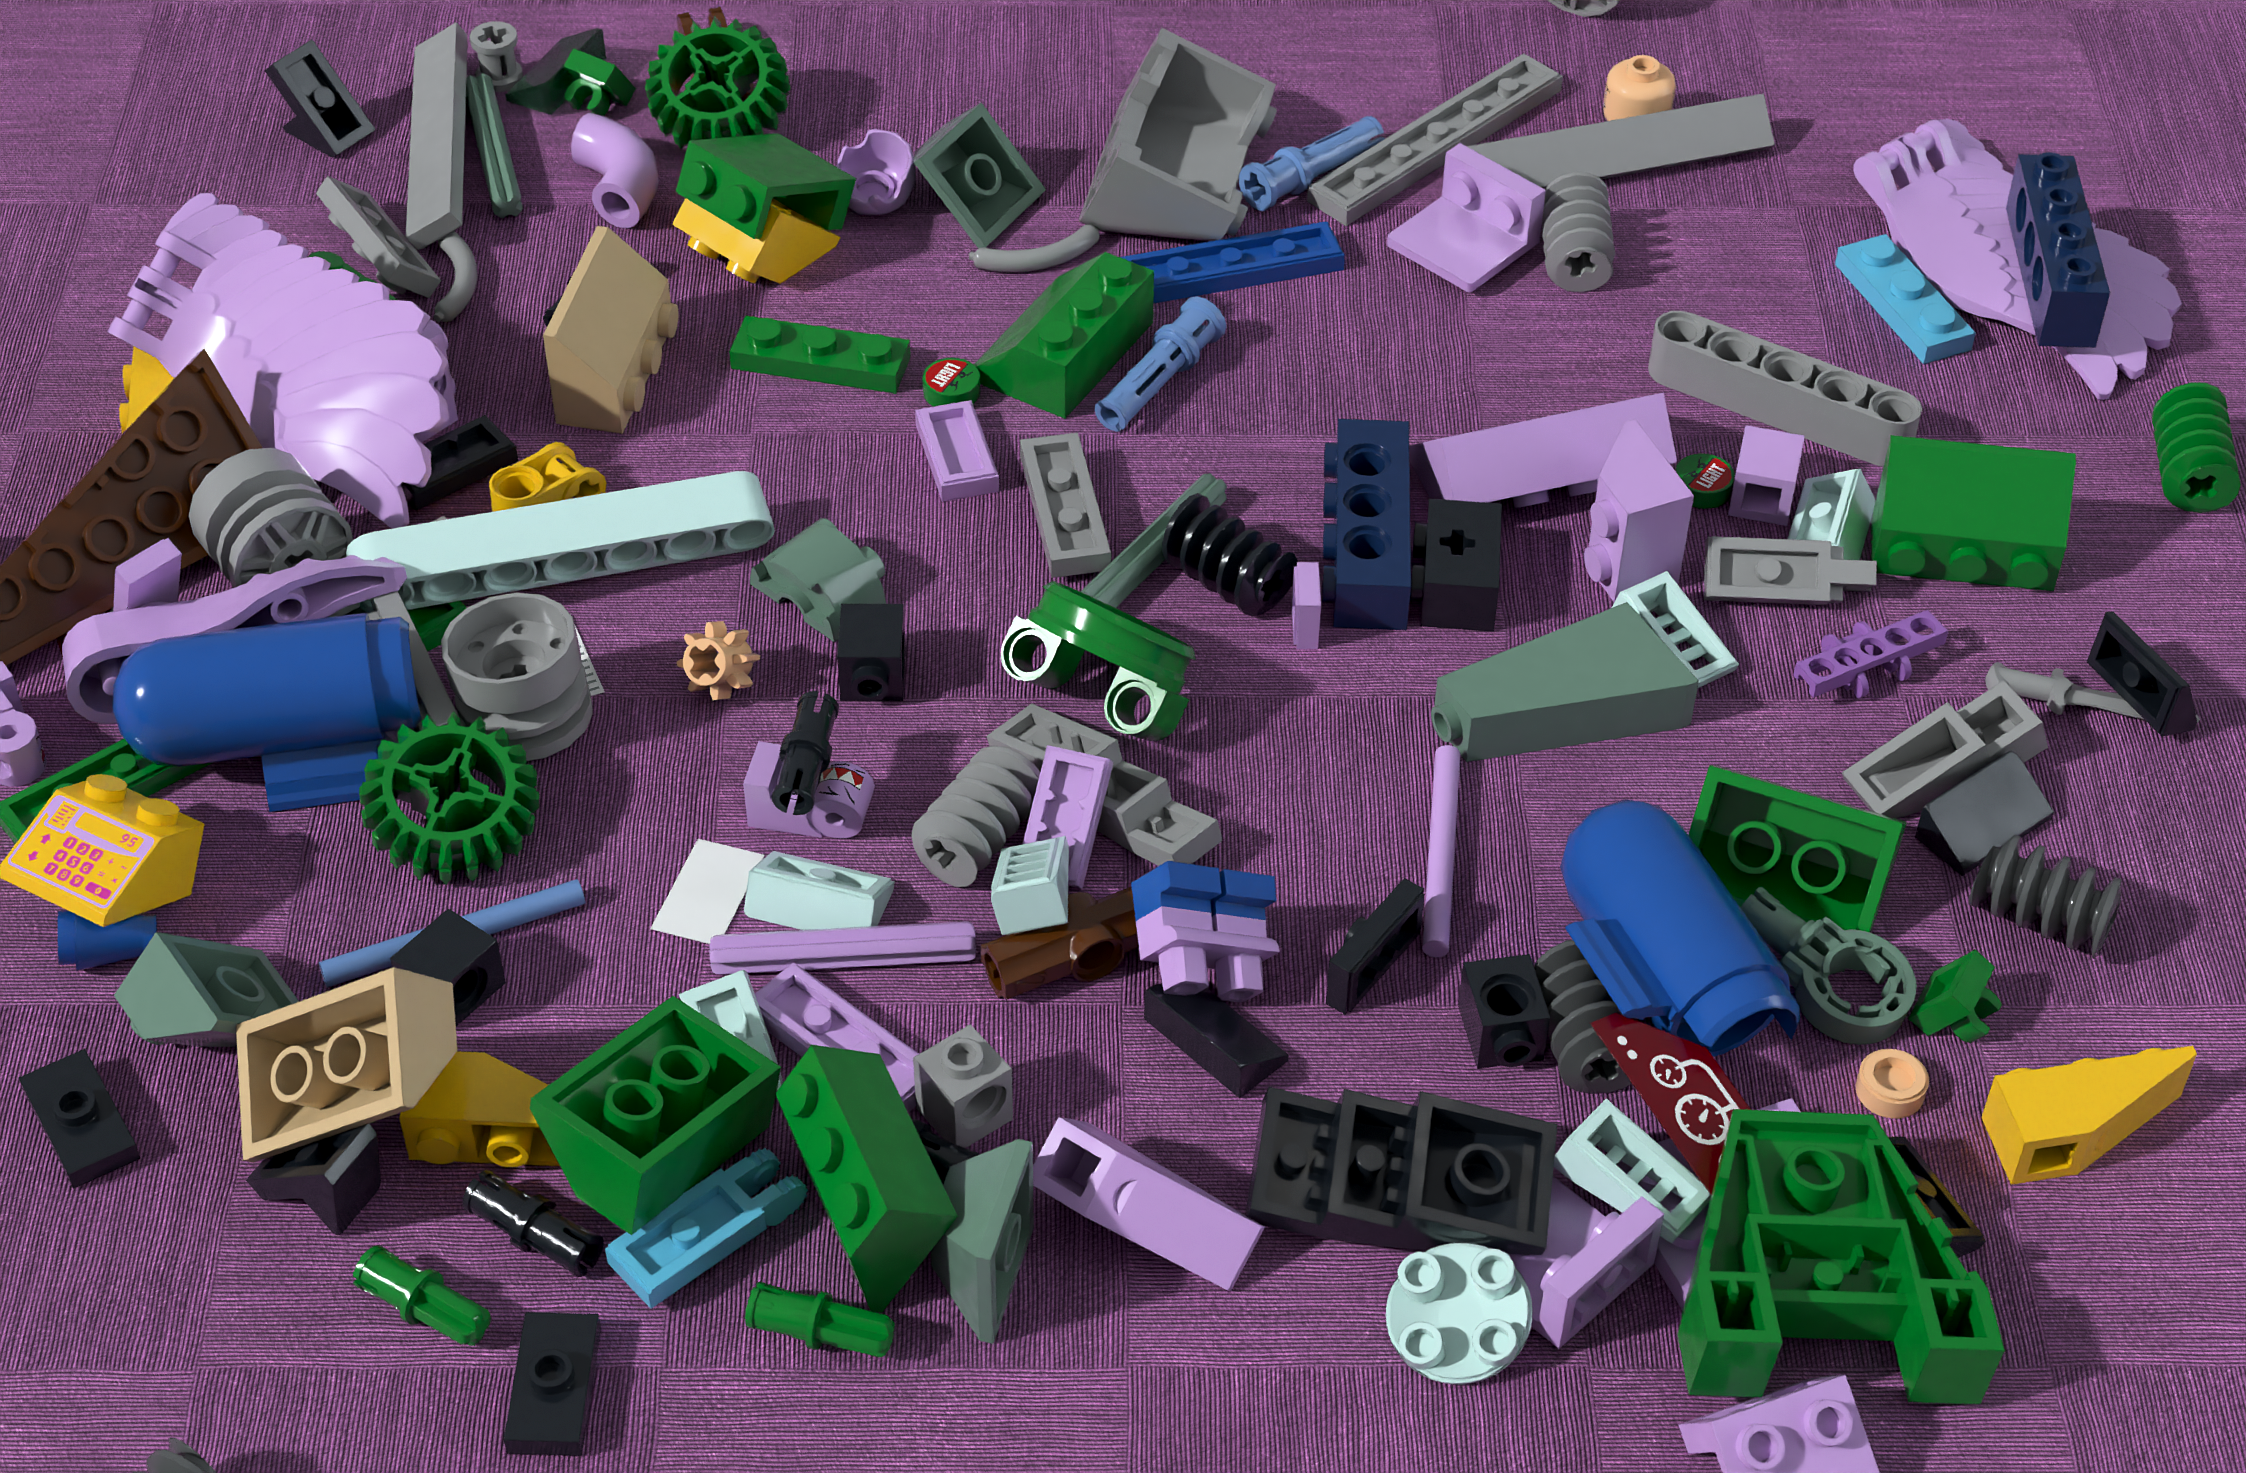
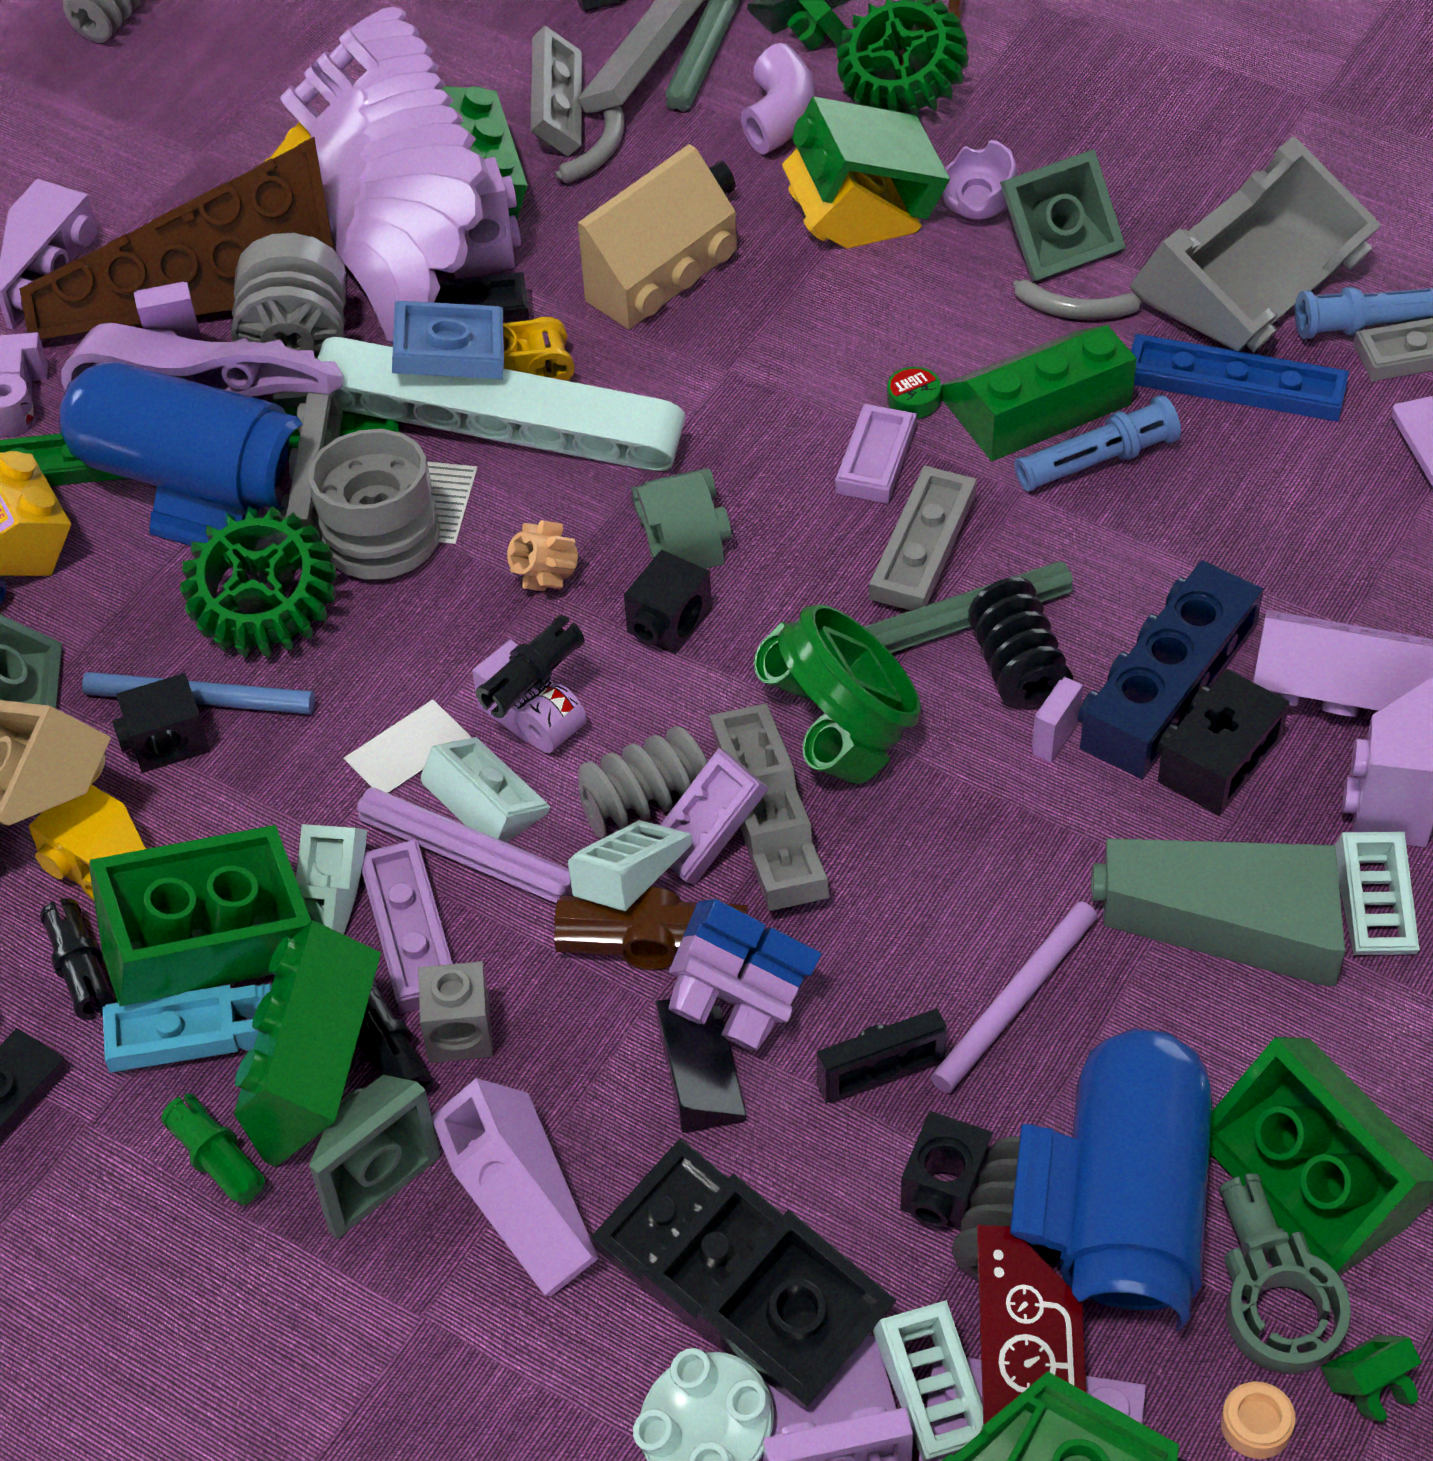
camera: 35 degrees right, 5 degrees up
green plate [729,316,911,394] -> none
none -> medium blue tile [392,301,504,379]

